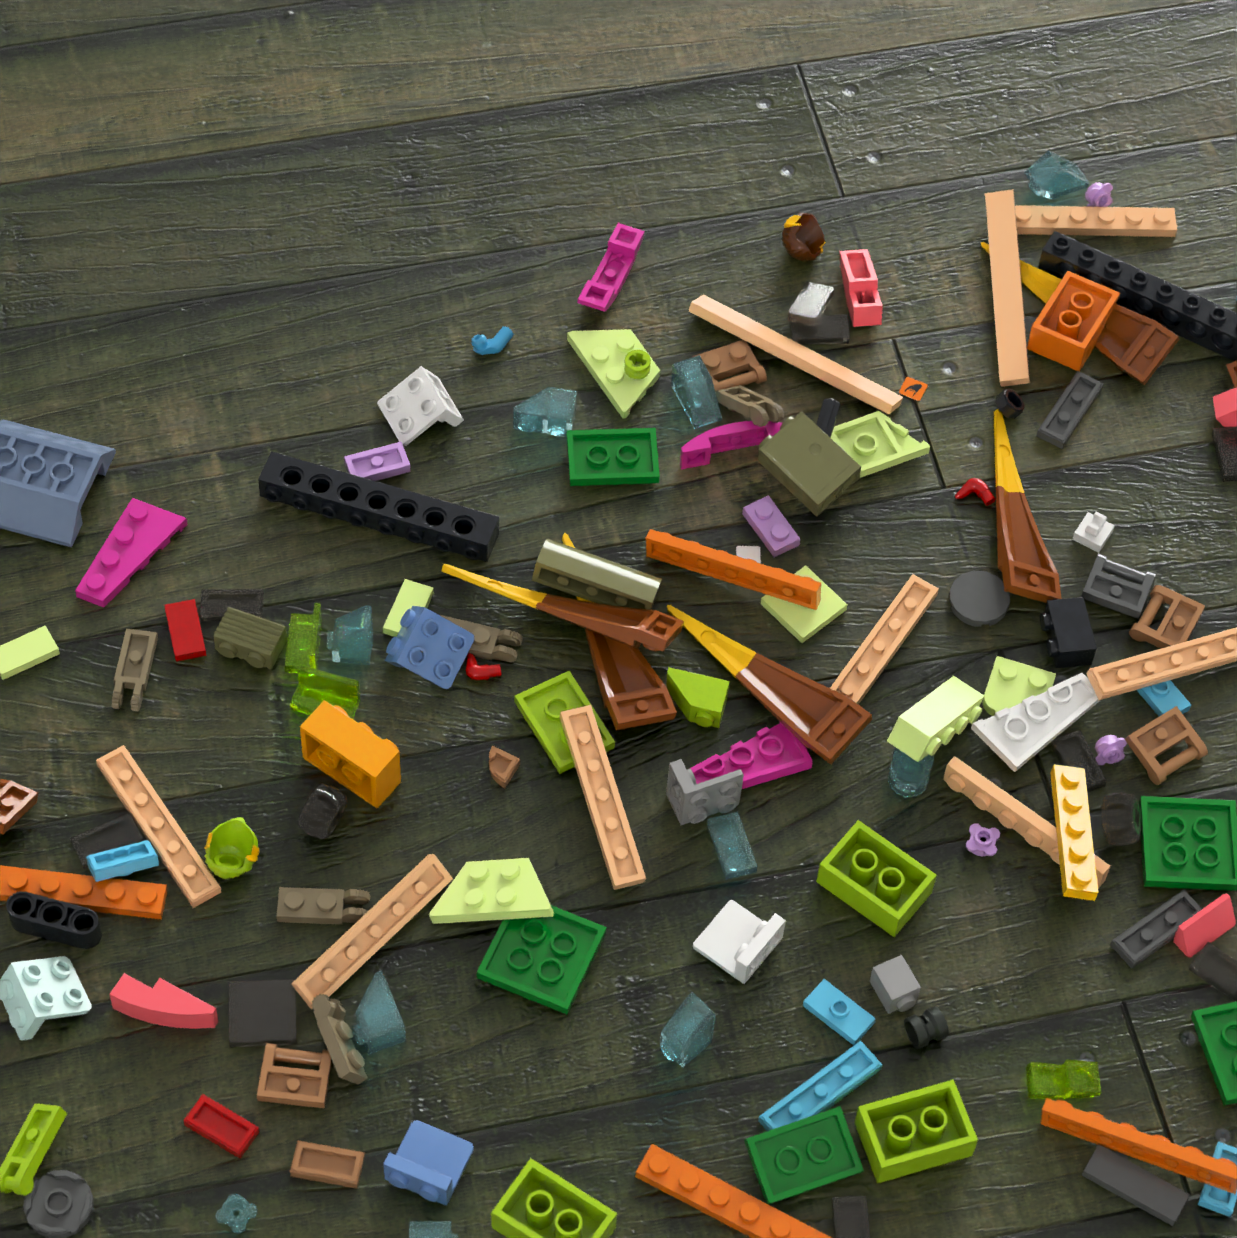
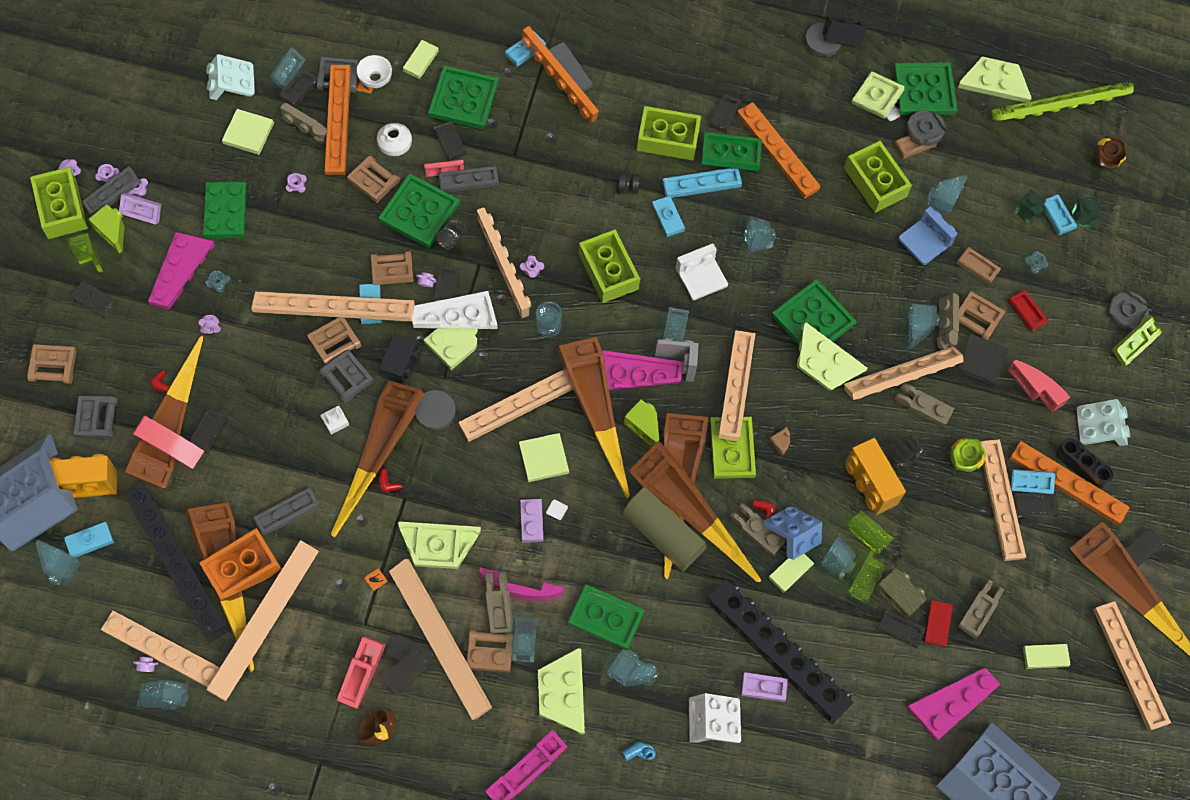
camera: 155 degrees left, 10 degrees up
lime bush [624,350,651,380] -> none
orange plate [646,529,821,610] -> none
olive piece [758,398,861,517] -> none
light grey brick [870,955,921,1014] -> none
yellowish green brick [887,676,984,762] -> none
black tile [995,389,1025,419] -> none
clear neon green slope [1026,1059,1101,1099] -> none
yellow plate [1050,764,1098,901] -> none

